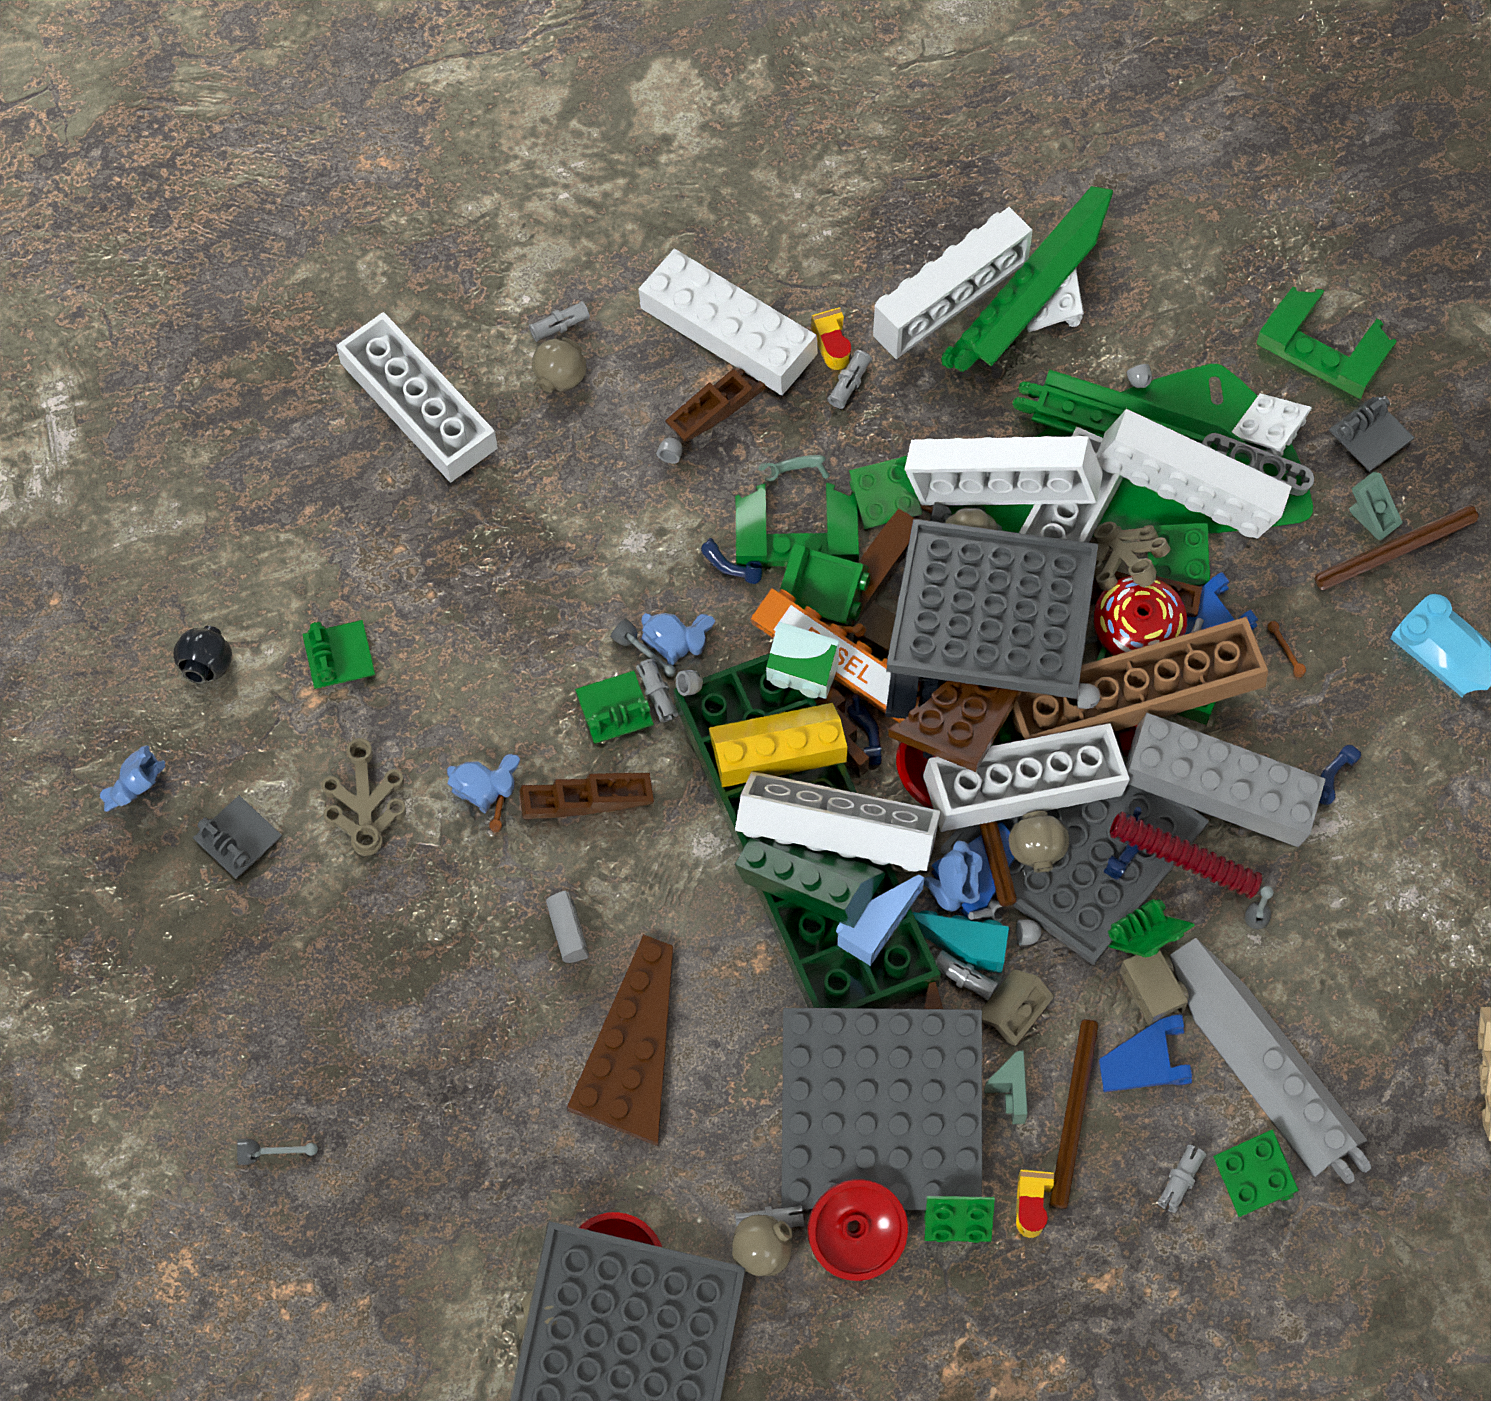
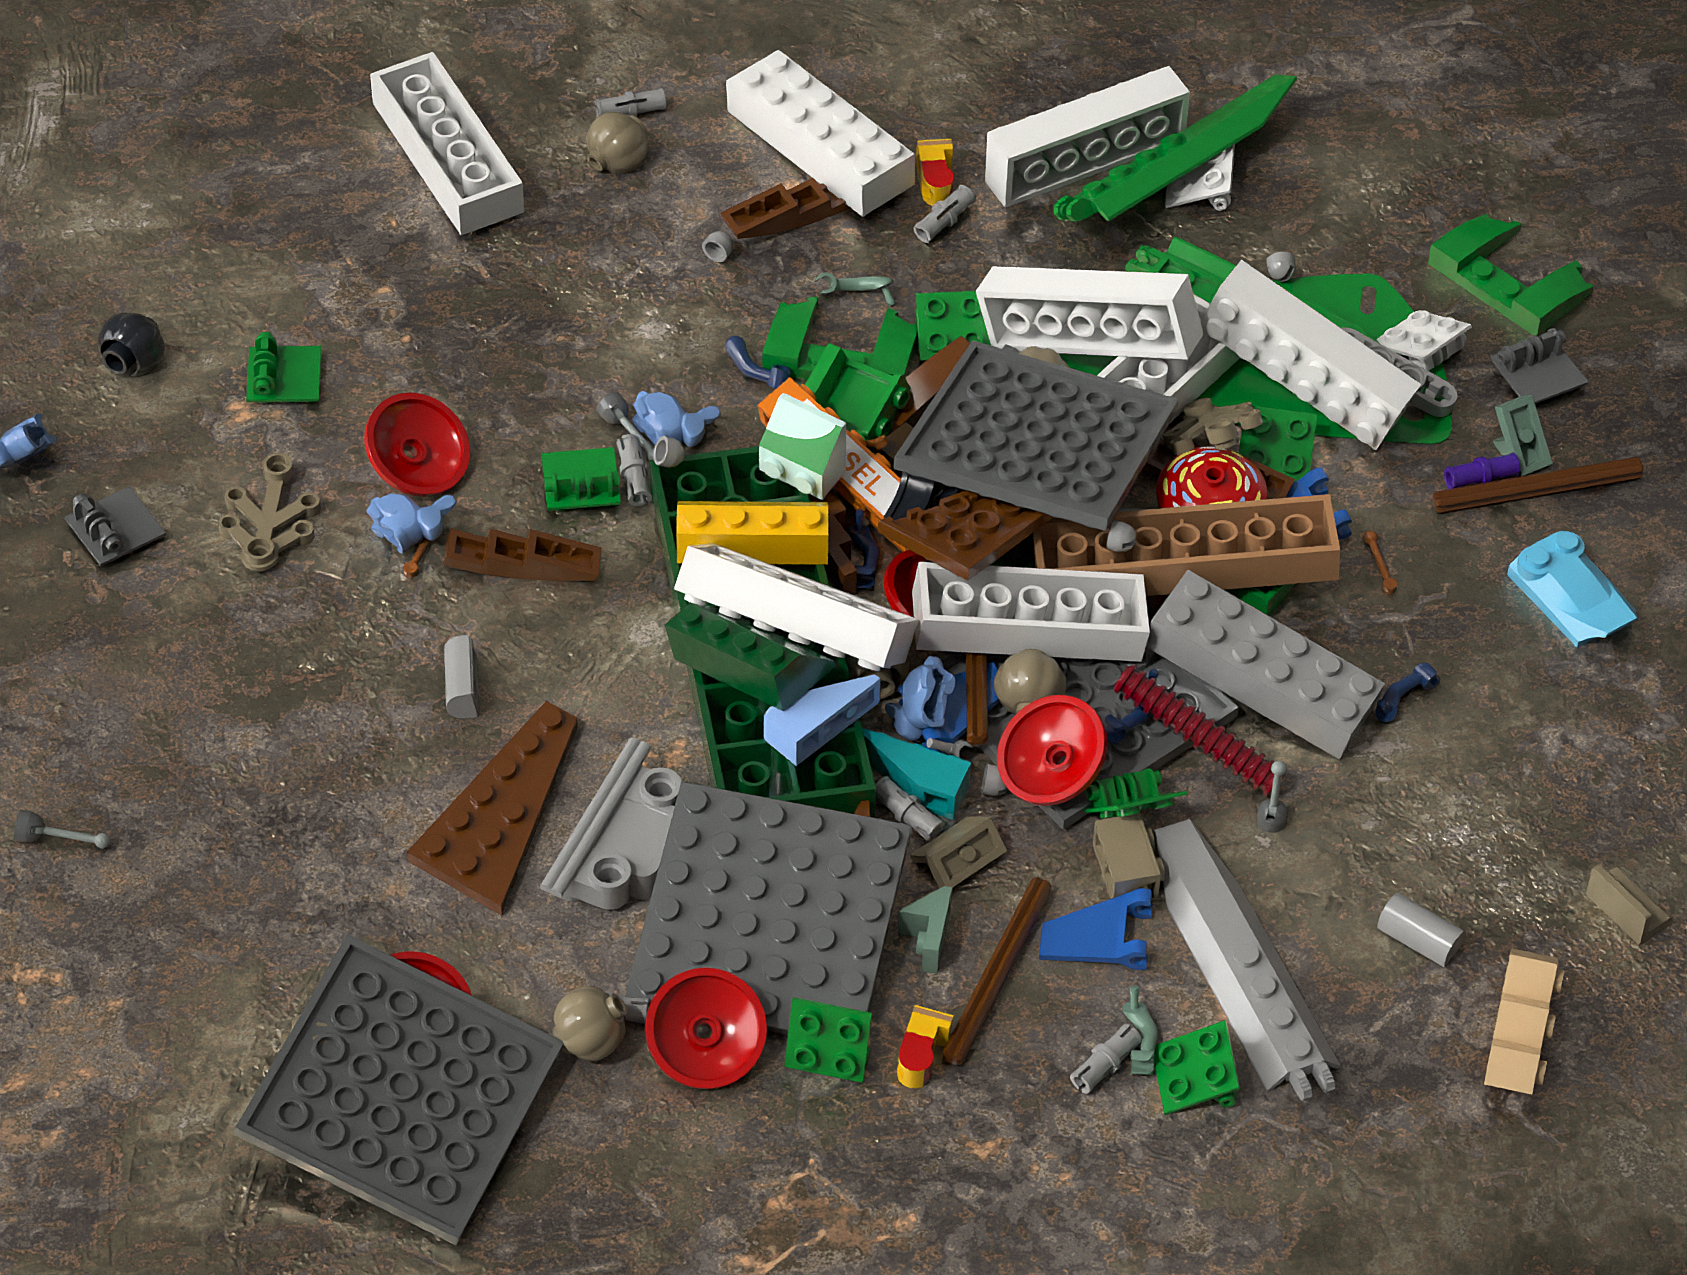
camera: 10 degrees right, 15 degrees down
none -> red dish [364,392,470,497]
none -> light grey brick [540,738,682,910]
none -> red dish [997,695,1107,806]
none -> sand green piece [1122,985,1158,1075]
none -> light grey brick [1377,893,1466,967]
none -> dark purple pin [1444,452,1520,489]

